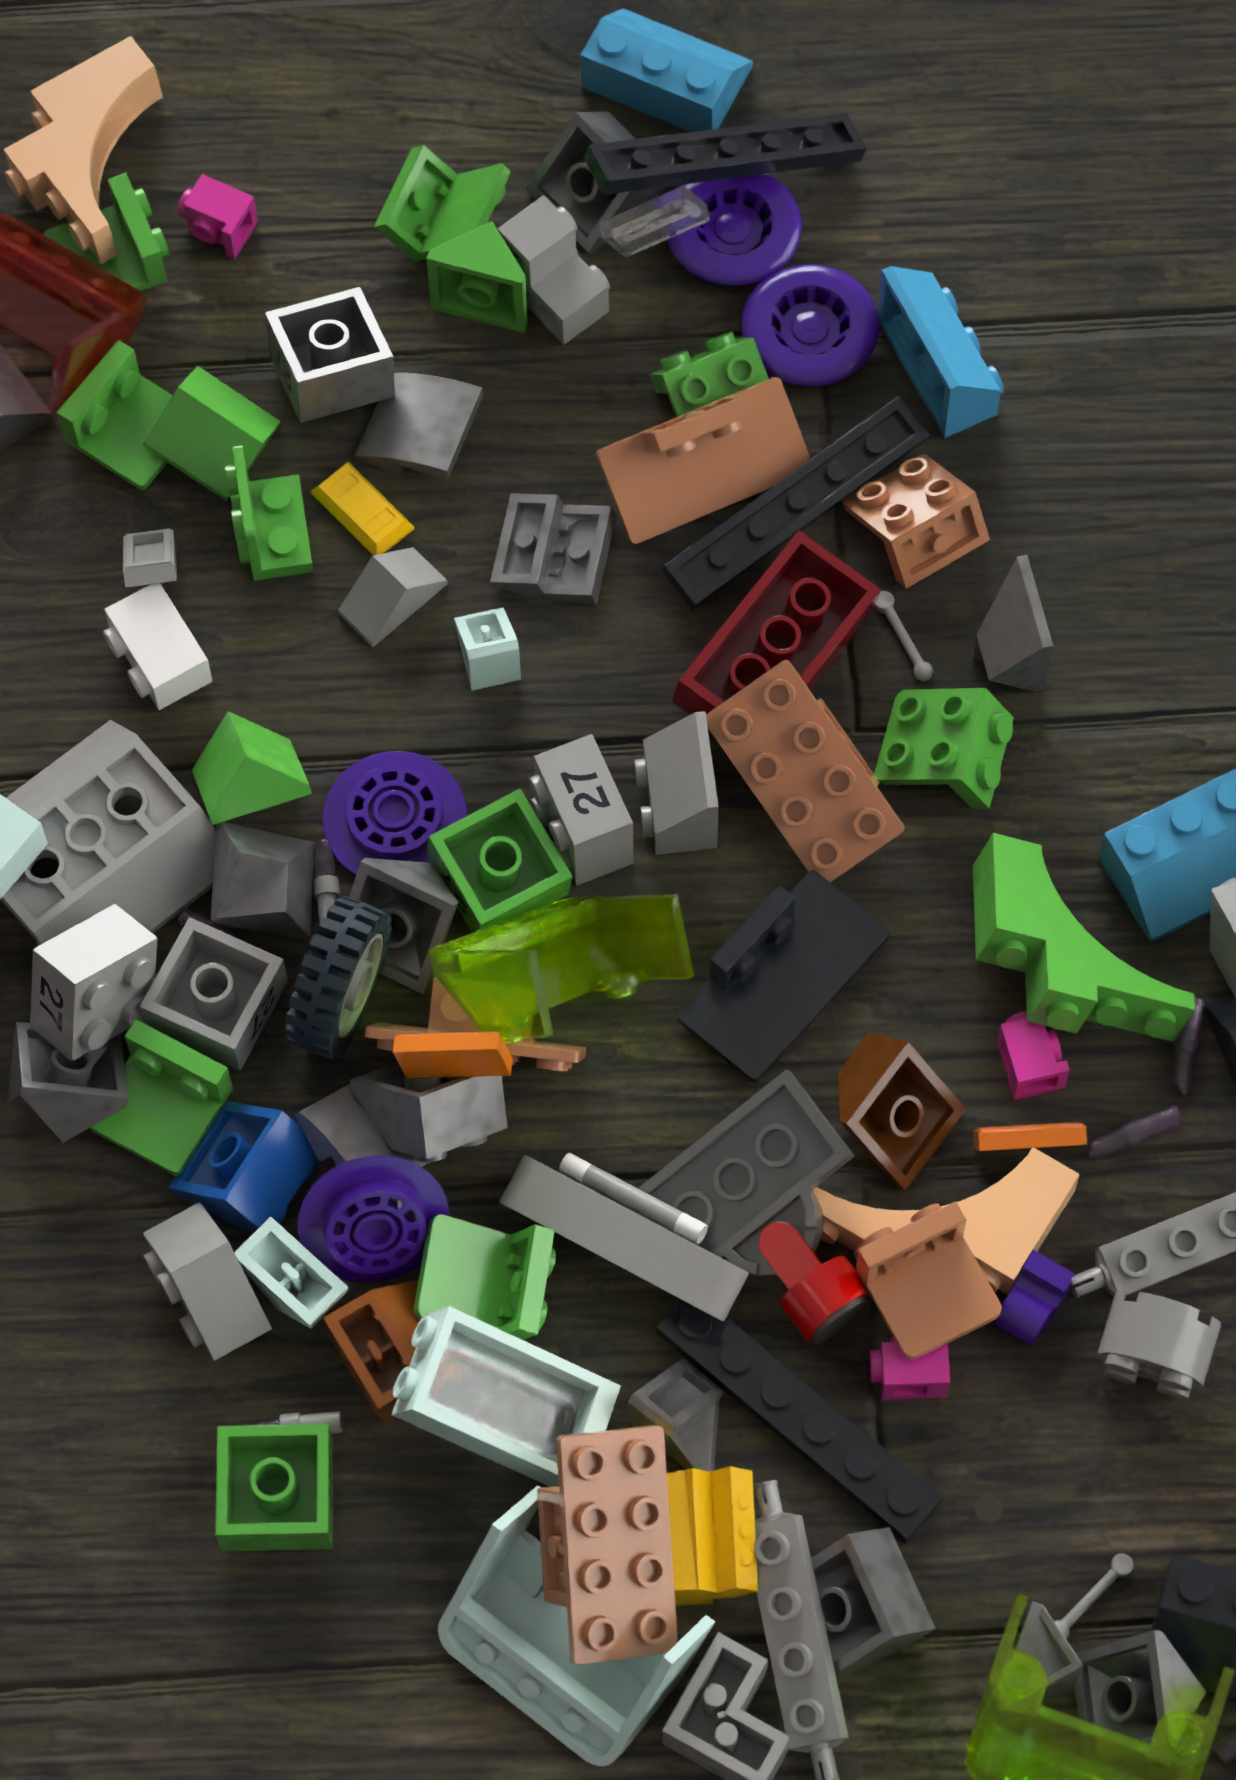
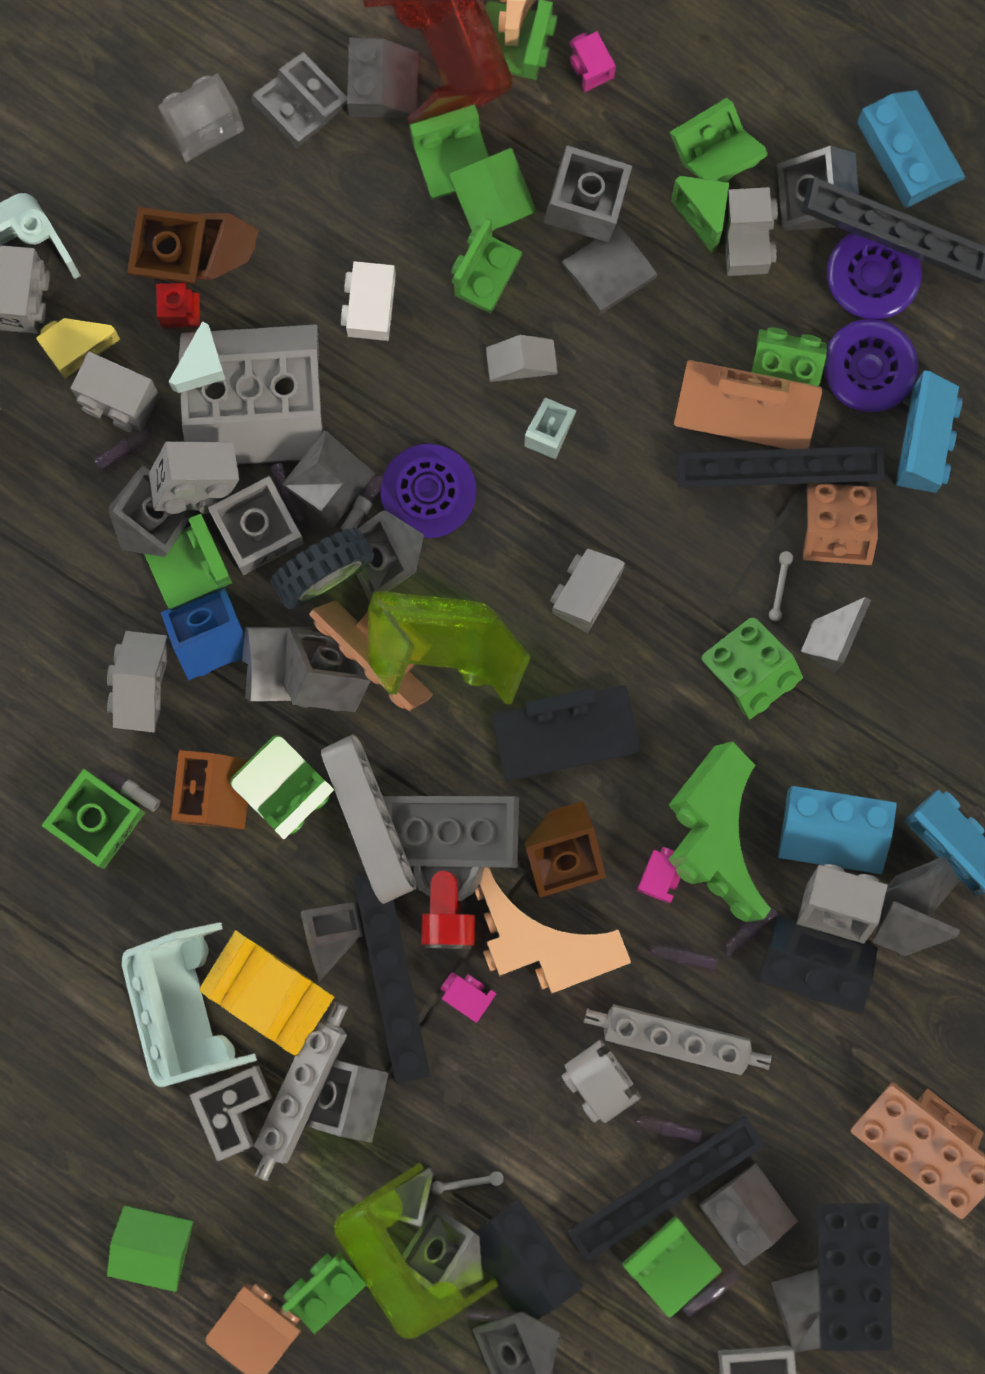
camera: 35 degrees right, 15 degrees up
light grey tile [123,528,177,587] -> none
bright green slope [192,711,312,825] -> none
light aqua slope [234,1216,349,1329] -> none
dark purple wheel [298,1155,449,1283] -> none
yellow tile [310,462,415,556] -> none
piece [392,1306,621,1487] -> none
orange tile [393,1032,513,1078] -> none
bright green brick [427,788,573,943] -> none
flat silver slope [490,493,616,605] -> none
light grey brick [529,734,634,886] -> none
nougat bracket [537,1425,678,1665] -> none
light grey bar [559,1153,708,1244] -> none
clear tile [599,185,710,257] -> none
dark red brick [672,530,881,715] -> none
nougat bracket [706,660,905,882] -> none
nougat bracket [856,1201,1002,1360] -> none
orange tile [973,1122,1087,1151] -> none
dark purple leg [994,1250,1075,1347] -> none

